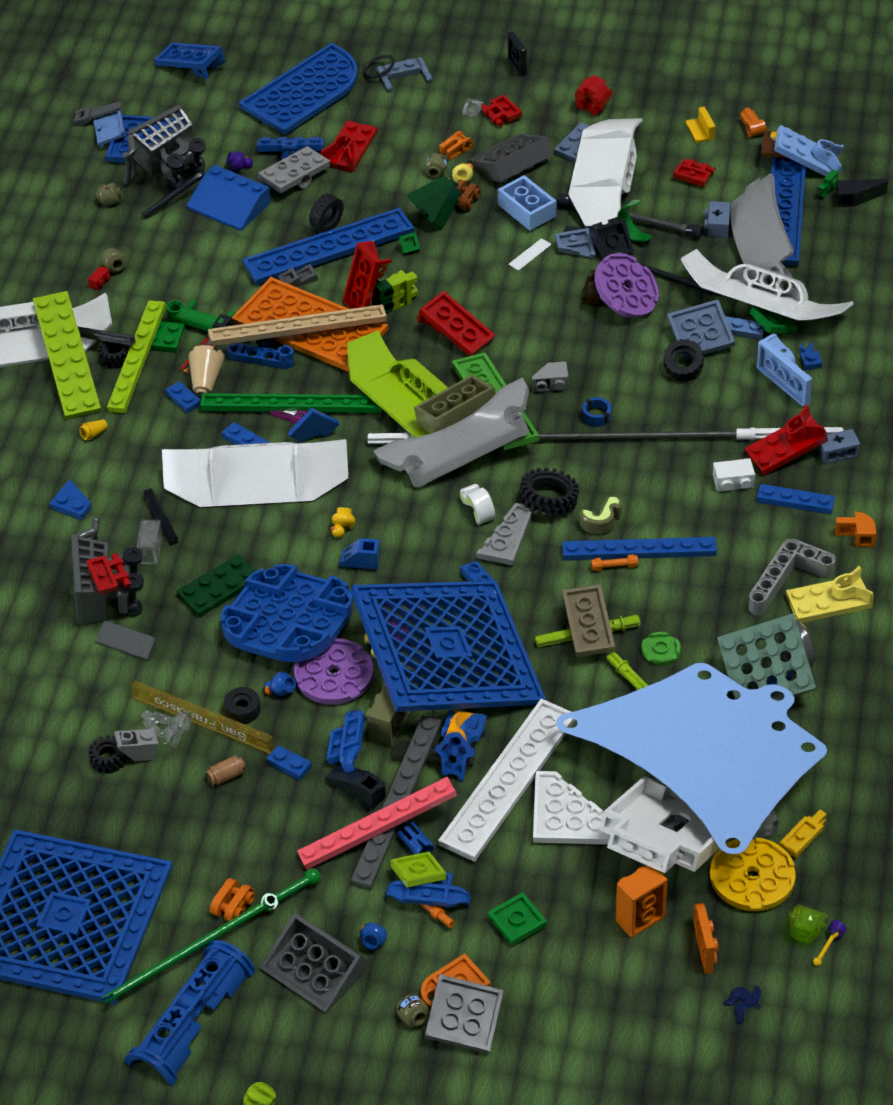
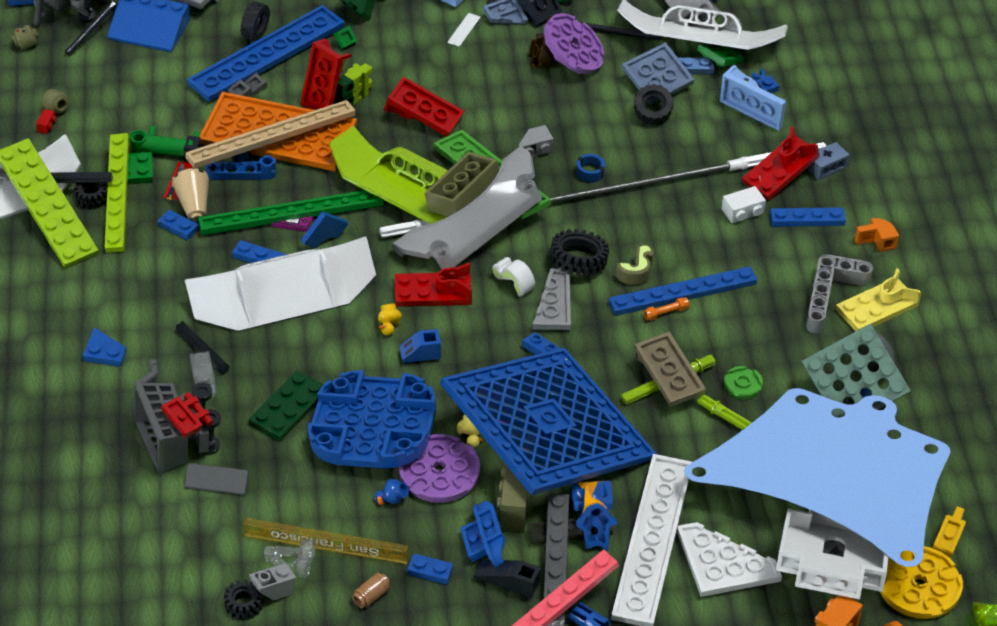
camera: 20 degrees left, 0 degrees up
yellow cone [79,419,108,440] -> none
black tyre [224,687,261,724] -> none
none -> red plate [395,262,472,307]

